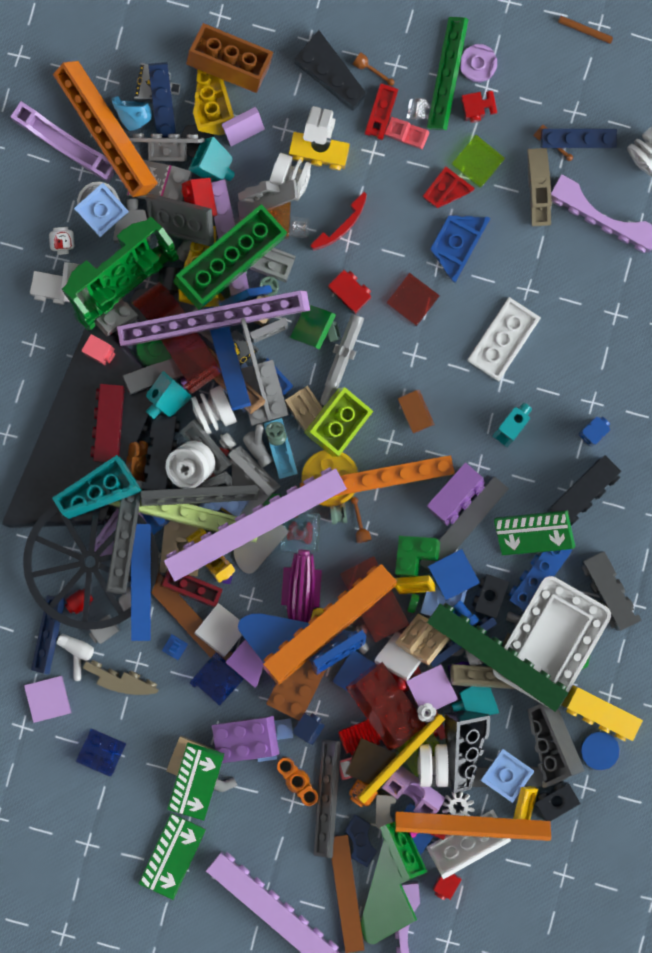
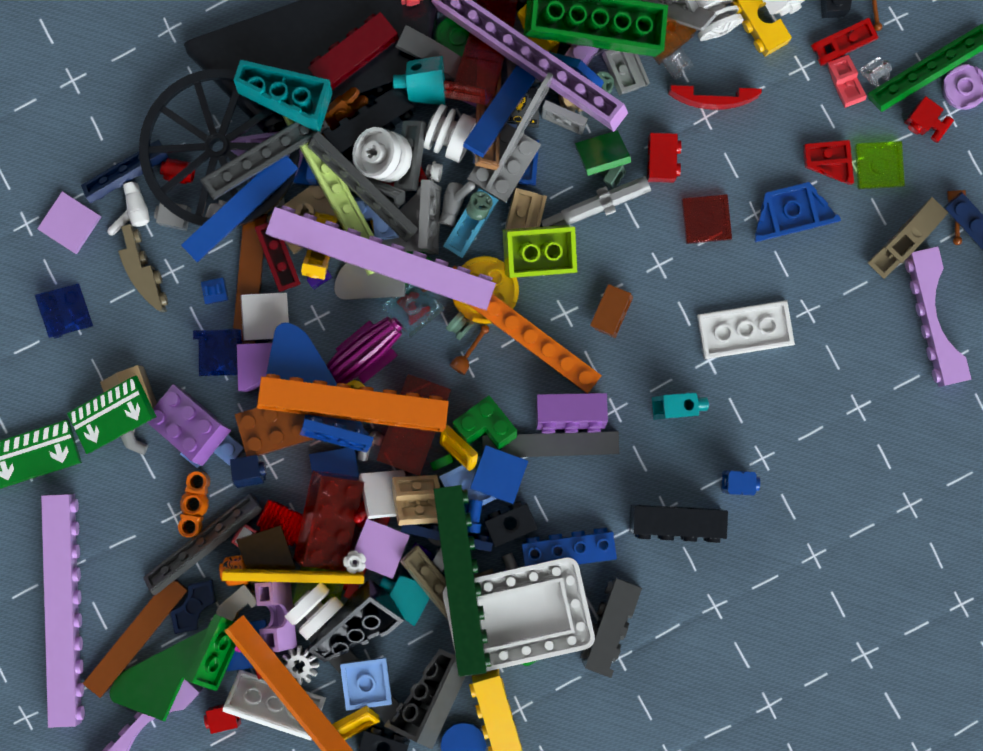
camera: 50 degrees right, 0 degrees up
green tile [494,510,575,555] -> none

